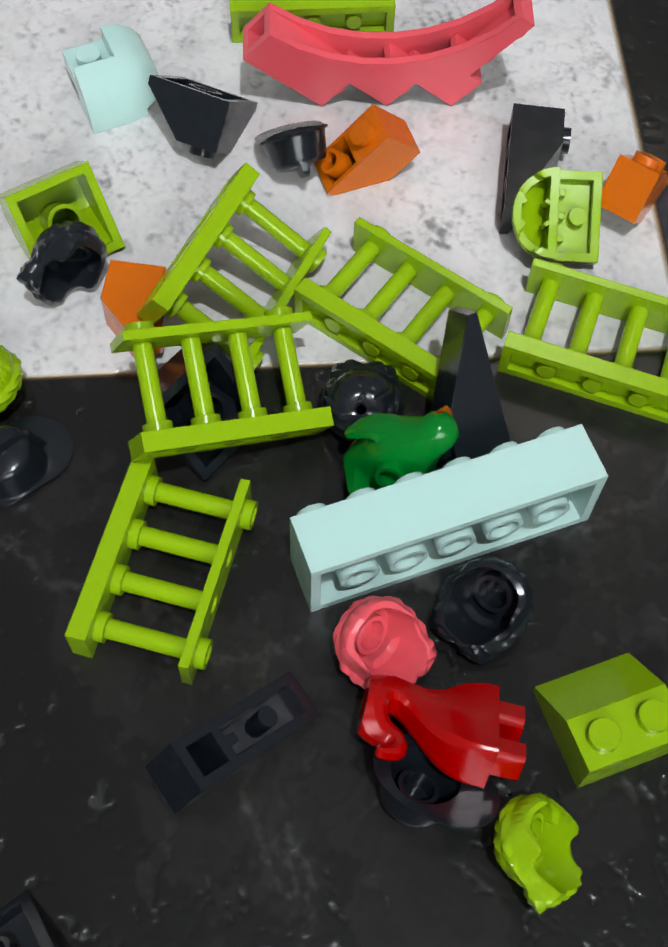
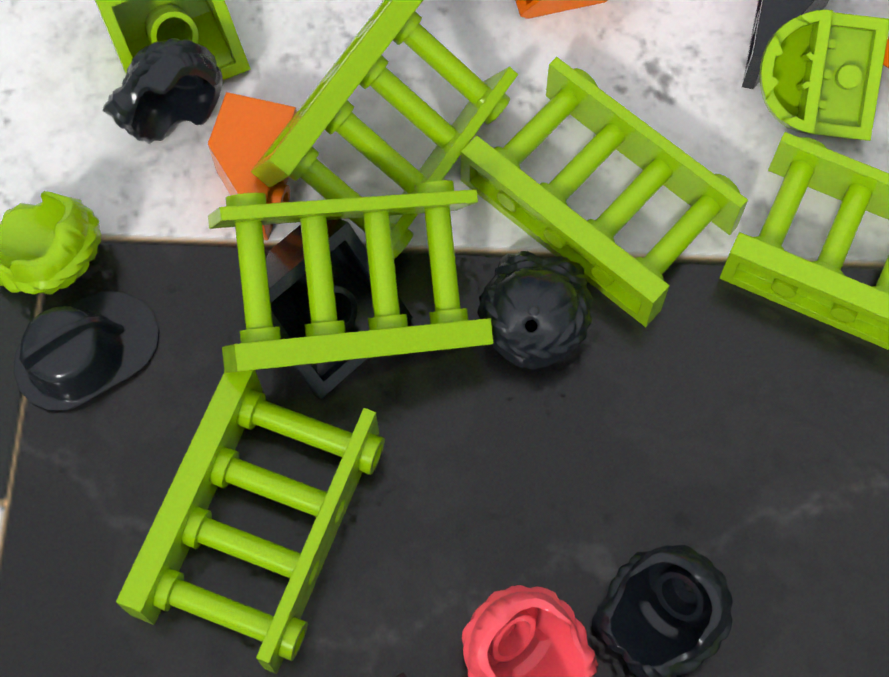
camera: 10 degrees right, 5 degrees up
light aqua brick [290,424,608,612] -> none
green animal [343,405,460,494] -> none
black slope [431,307,511,464] -> none

